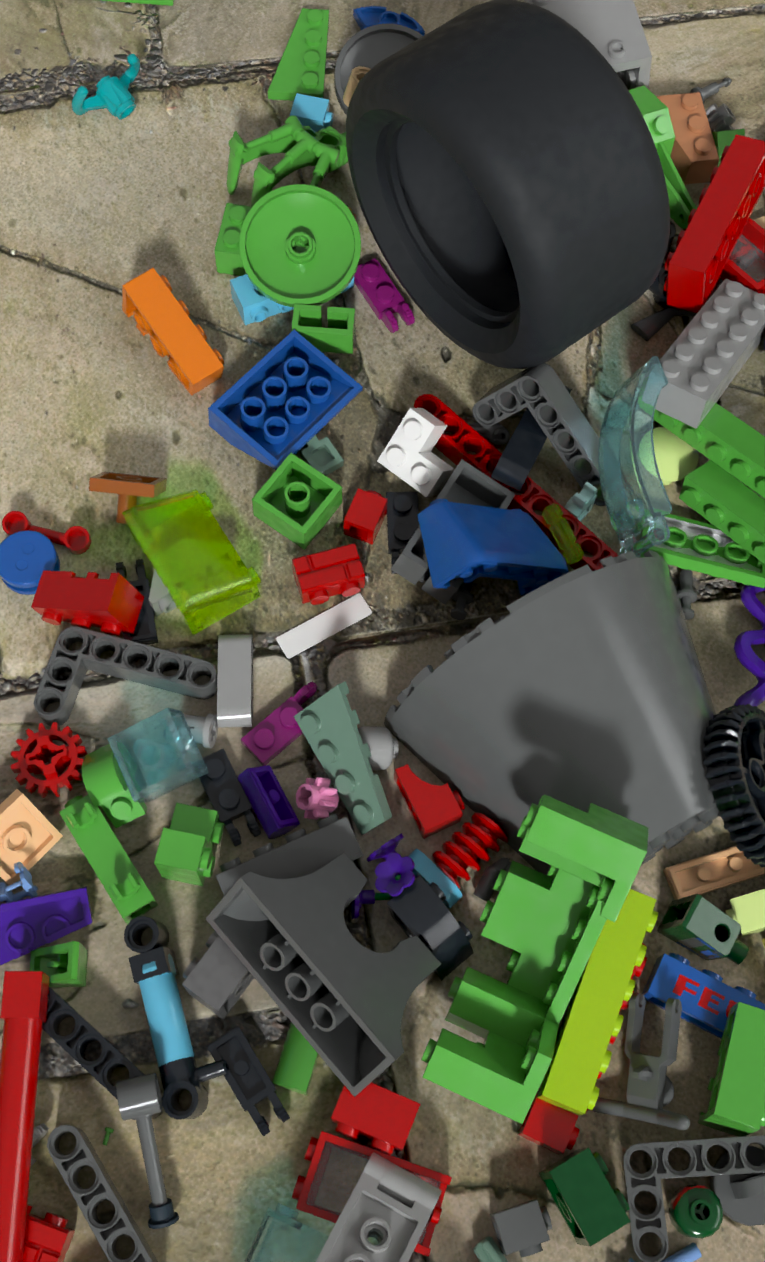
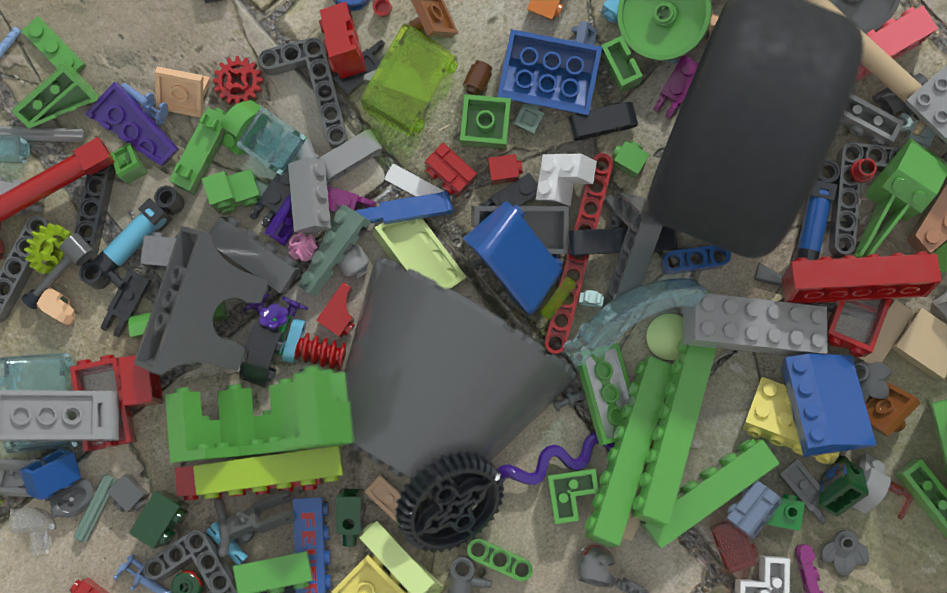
camera: 65 degrees right, 15 degrees up
none -> lime gear [24,223,71,274]
none -> light nougat rock [37,287,76,326]
none -> medium azure pin [205,521,249,565]
none -> light grey brick [288,157,331,234]
none -> blue piece [355,191,454,225]
none -> yellowish green slope [372,218,467,290]
none -> reddish brown brick [462,60,492,95]
none -> black beam [568,102,638,141]
none -> sand blue tile [569,22,597,45]
none -> bright green brick [611,141,650,179]
none -> blue beam [661,245,731,275]

